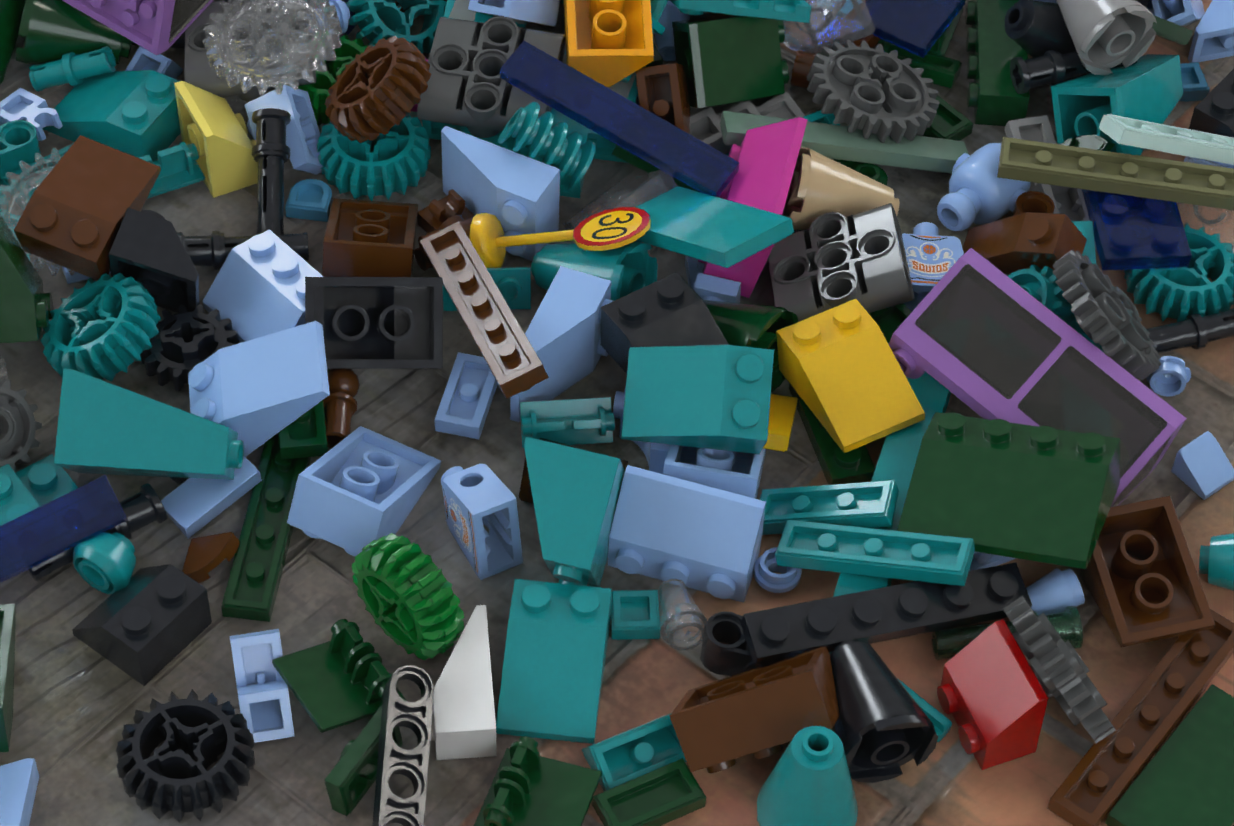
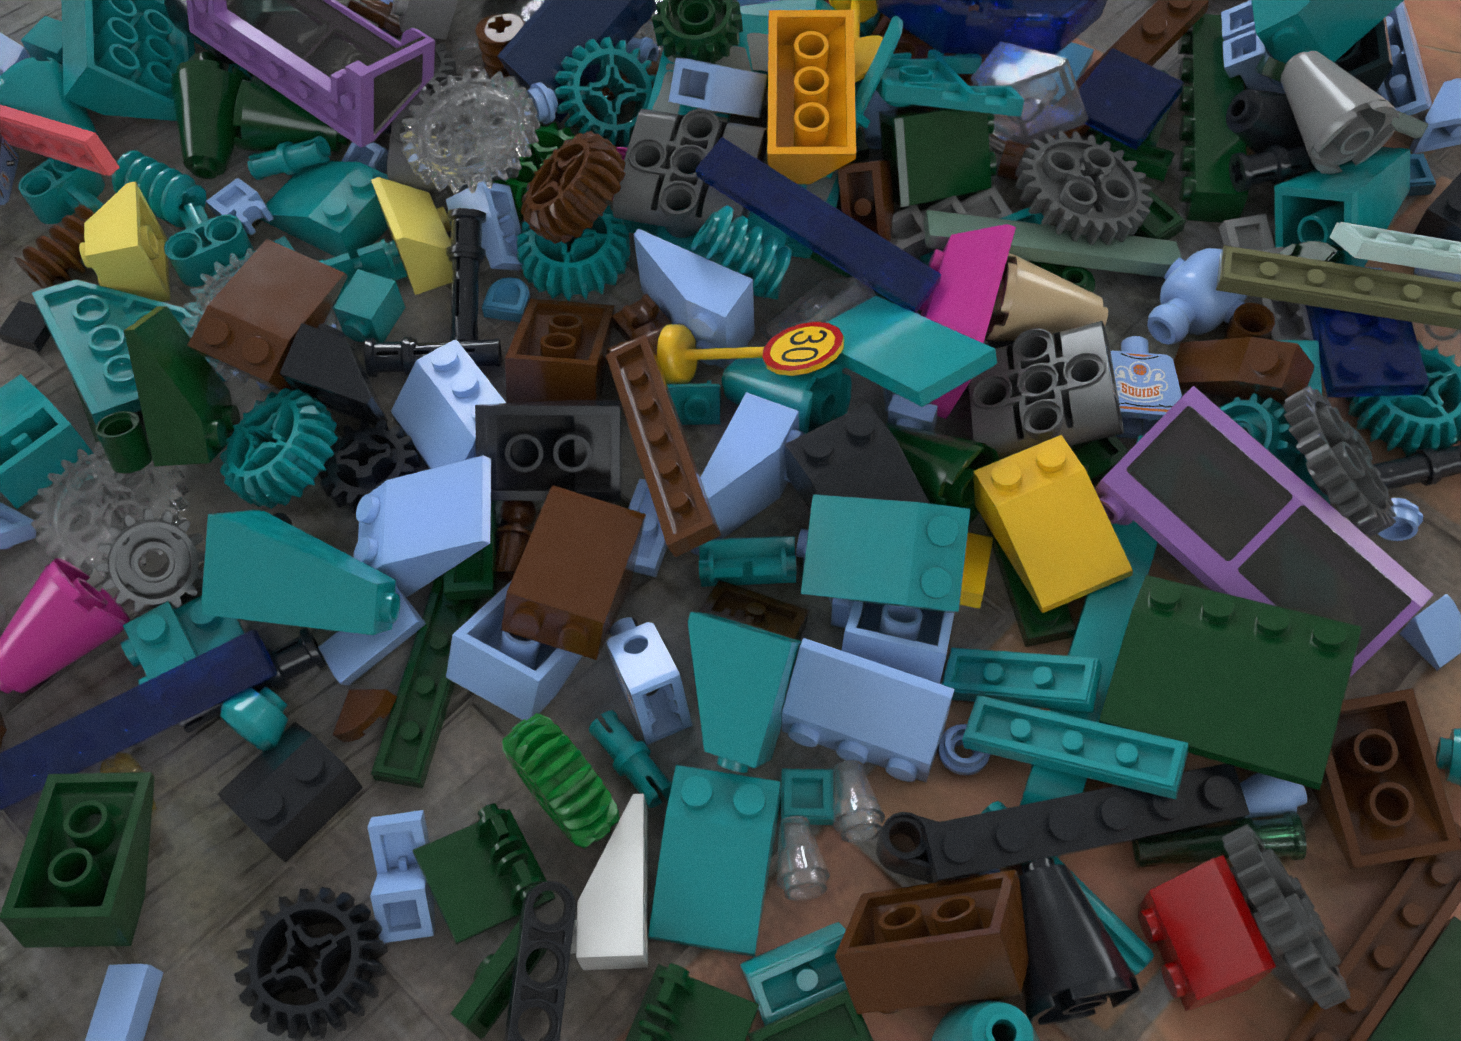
camera: 10 degrees right, 10 degrees up
none -> teal brick [333,269,406,342]
none -> reddish brown slope [501,485,646,660]
none -> teal pin [589,710,672,808]
none -> clear cone [777,816,830,901]

